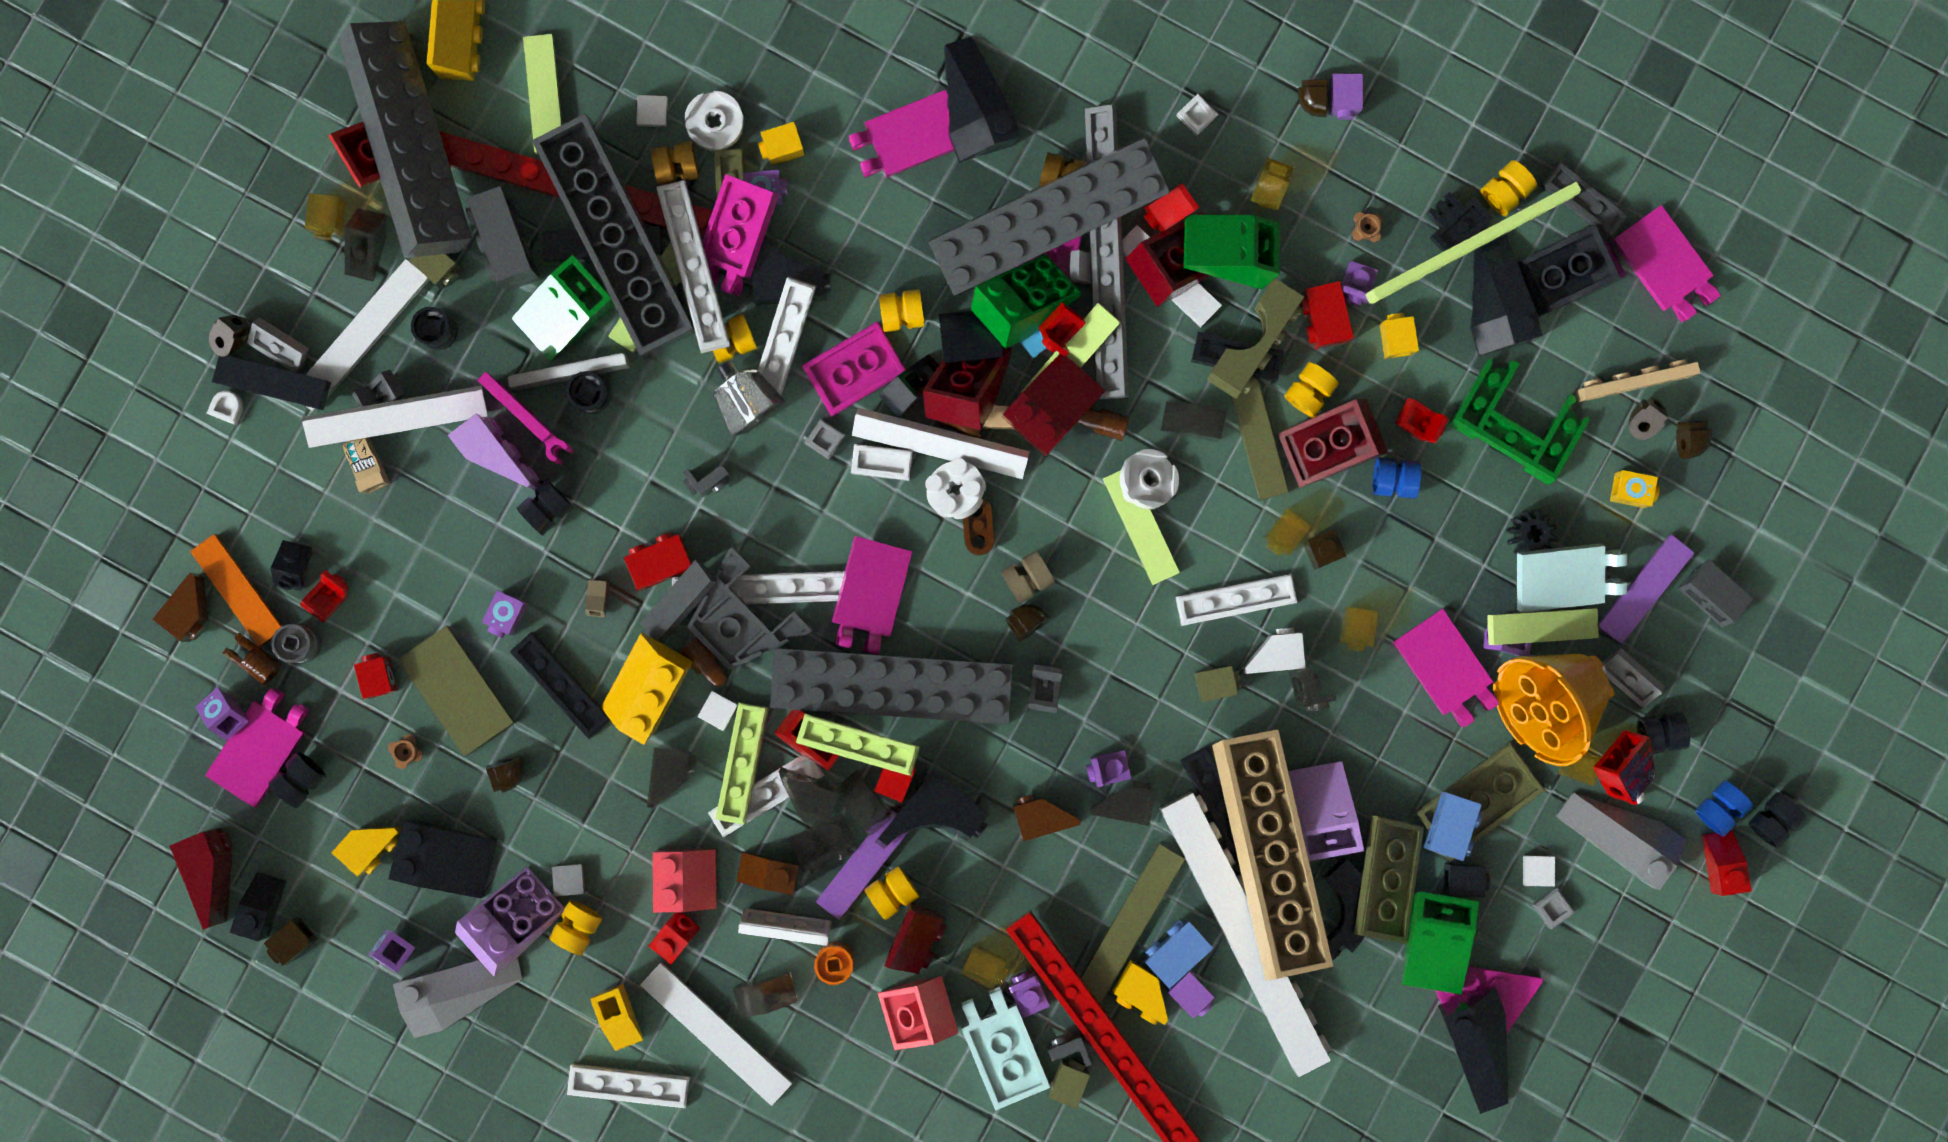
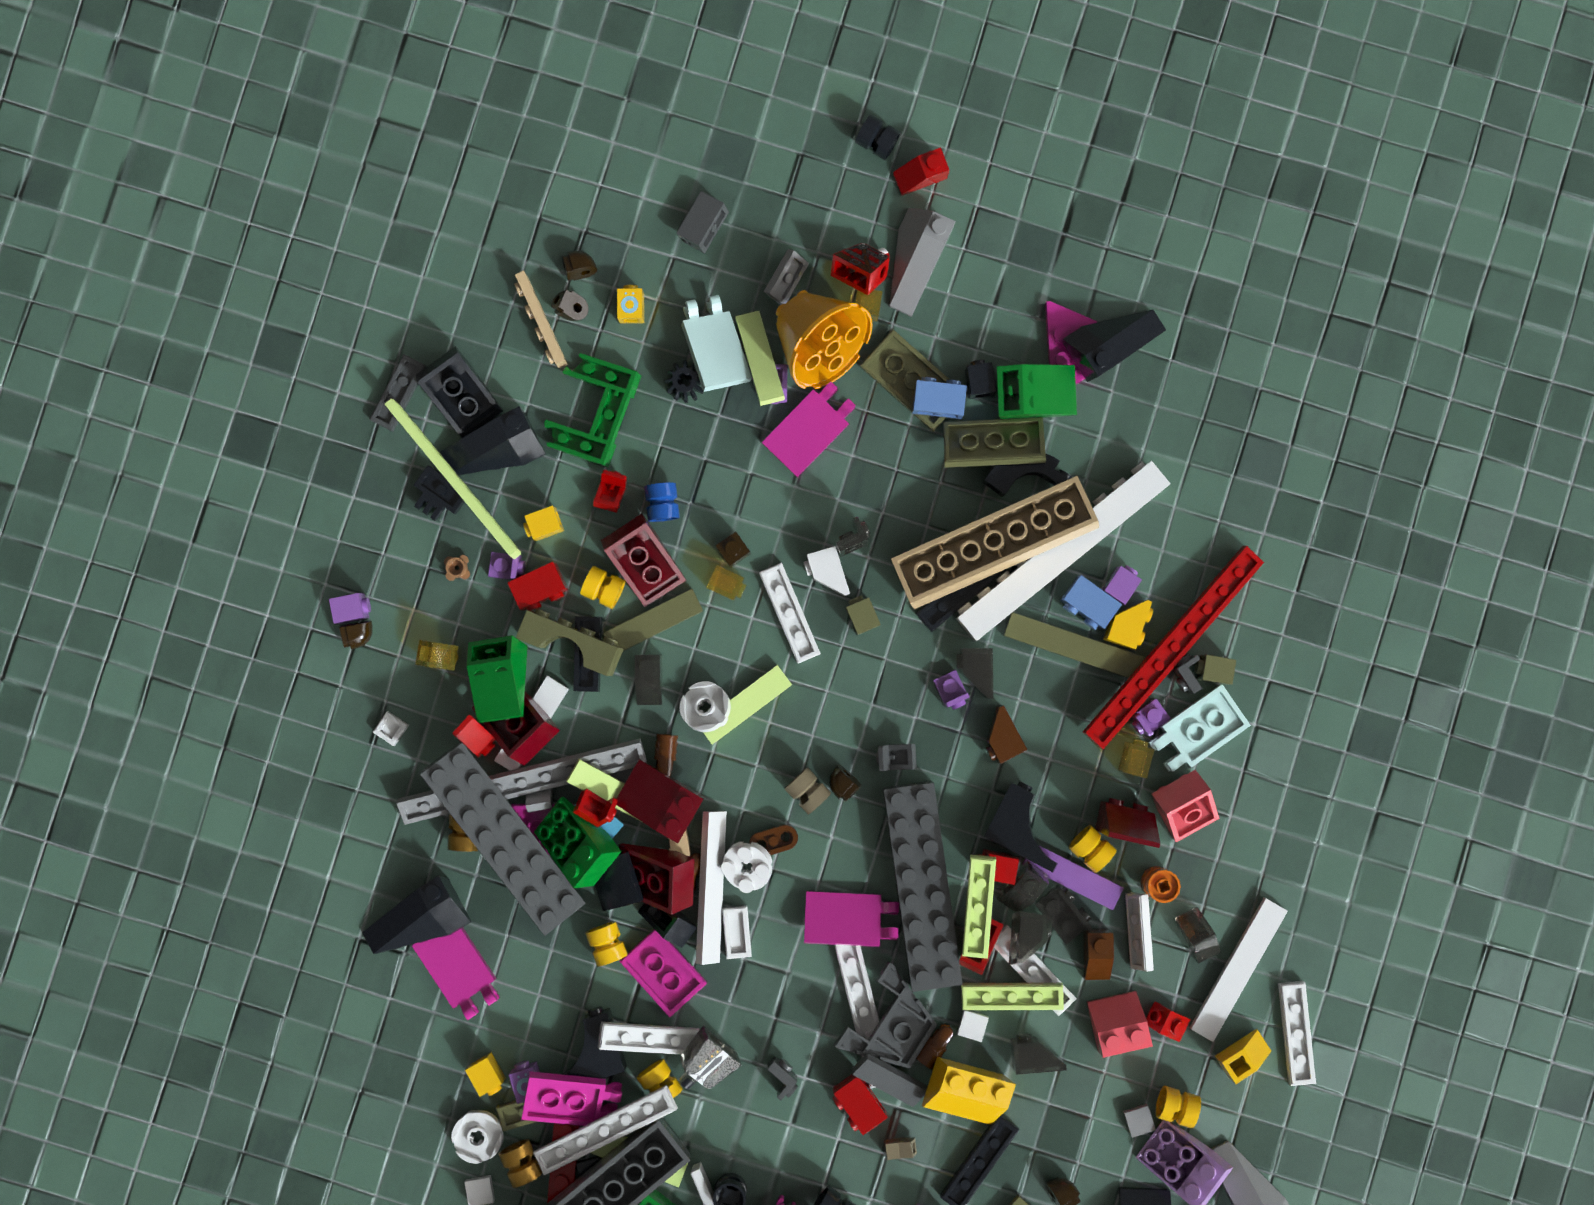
camera: 95 degrees left, 0 degrees up
light grey tile [804,419,845,460] -> none
lavender slope [1288,761,1364,861] -> none
clear yellow brick [1340,607,1379,652] -> none
yellow wheel [1480,160,1537,216] -> none
white tile [1523,855,1555,886] -> none
light grey tile [1532,887,1575,930] -> none
medium lavender tile [1598,534,1694,645] -> none
dark pink tile [1612,205,1721,323] -> none
black wheel [1636,711,1690,754] -> none
blue wheel [1695,780,1753,837] -> none

